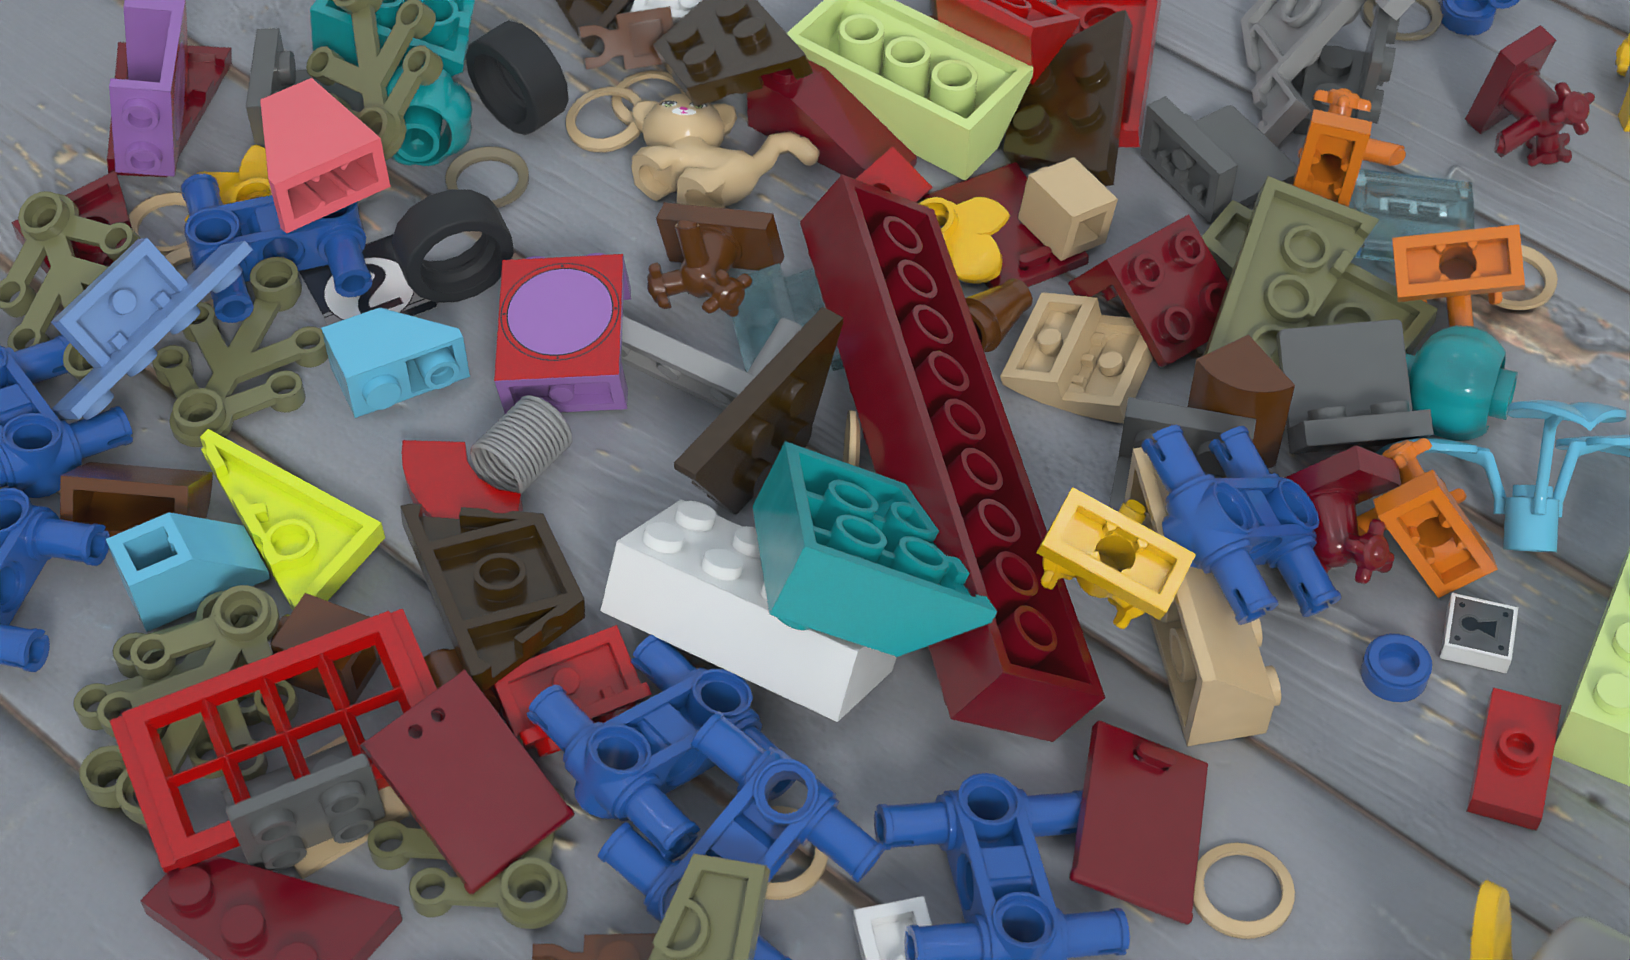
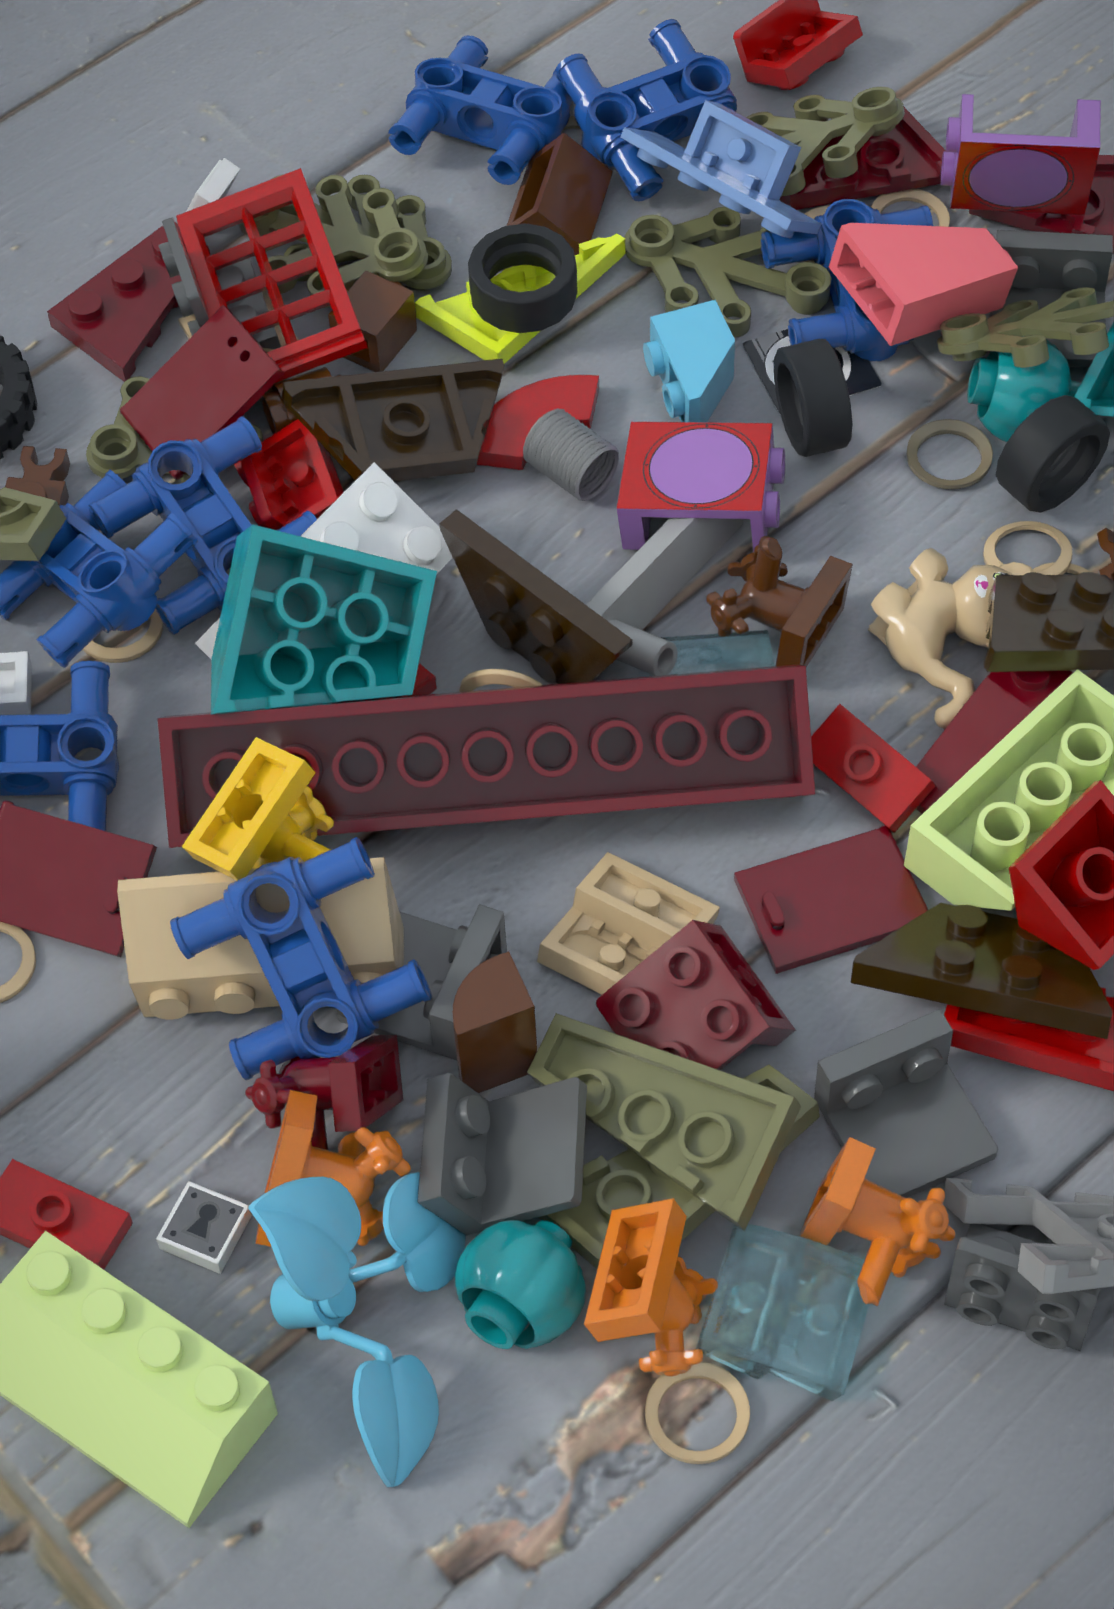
camera: 100 degrees right, 5 degrees up
medium azure slope [106,512,270,632] -> none
yellow plate [919,197,1010,284] -> none
reddish brown cone [965,278,1033,352] -> none
tan brick [1018,157,1118,261] -> none
blue tile [1361,633,1432,702] -> none
dark red piece [1465,25,1595,166] -> none
none -> white tile [186,158,240,212]
none -> black tyre [468,223,577,333]

